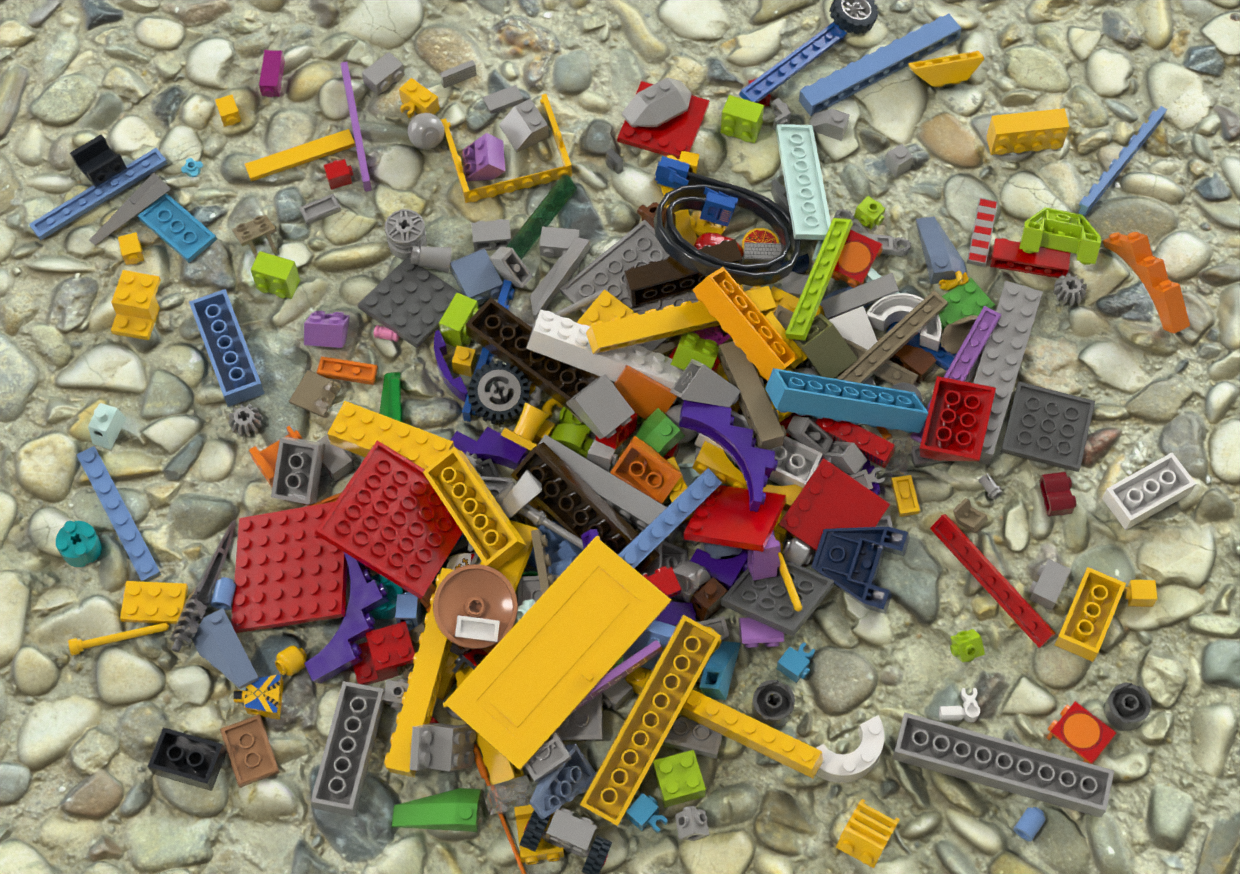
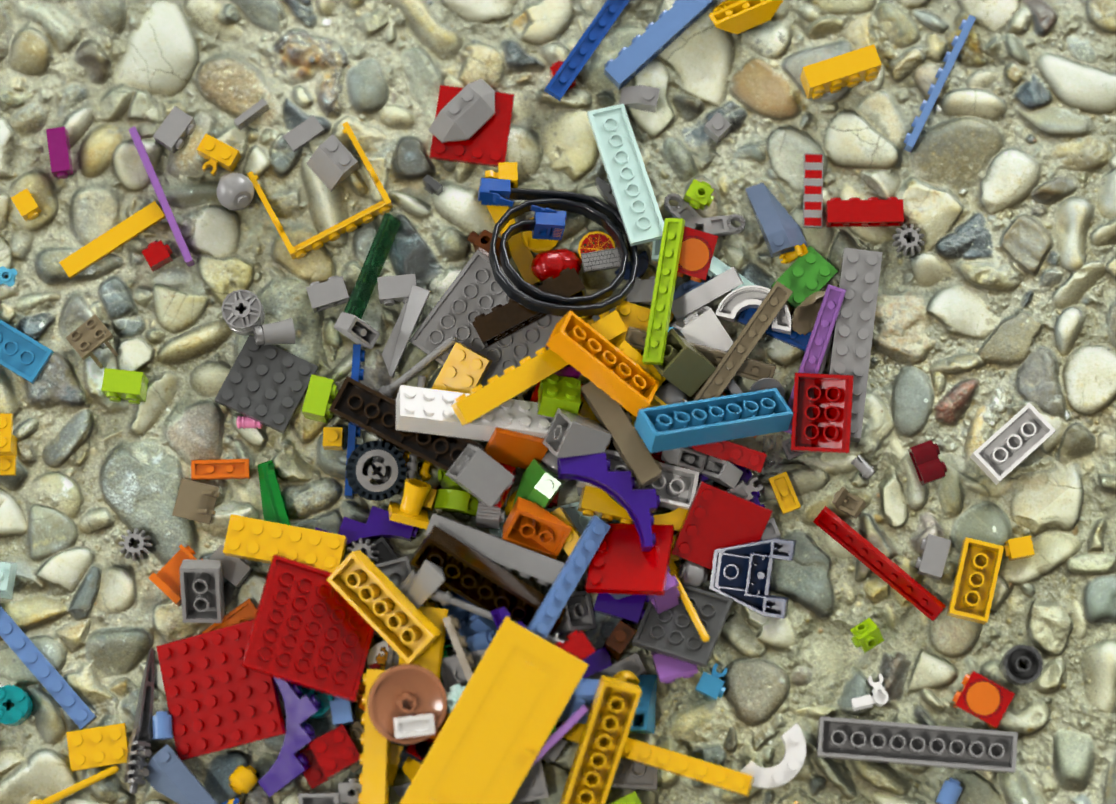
camera: 10 degrees left, 15 degrees up
medium blue brick [189,289,265,407] -> none
light grey tile [299,194,341,225] -> none
medium lavender slope [304,311,350,348] -> none
dark purple slope [434,330,468,402] -> none
sand blue brick [450,248,503,306] -> none
medium lavender slope [462,133,505,182] -> none
light grey piece [673,561,711,603] -> none
lime brick [720,95,764,143] -> none
dark grey brick [752,680,795,728] -> none
light grey bracket [772,98,791,130] -> none
reddish brown slope [877,338,937,384] -> none
dark grey plate [1001,381,1095,472] -> none
lime wedge [1019,207,1101,265] -> none
orange arch [1103,232,1190,334] -> none

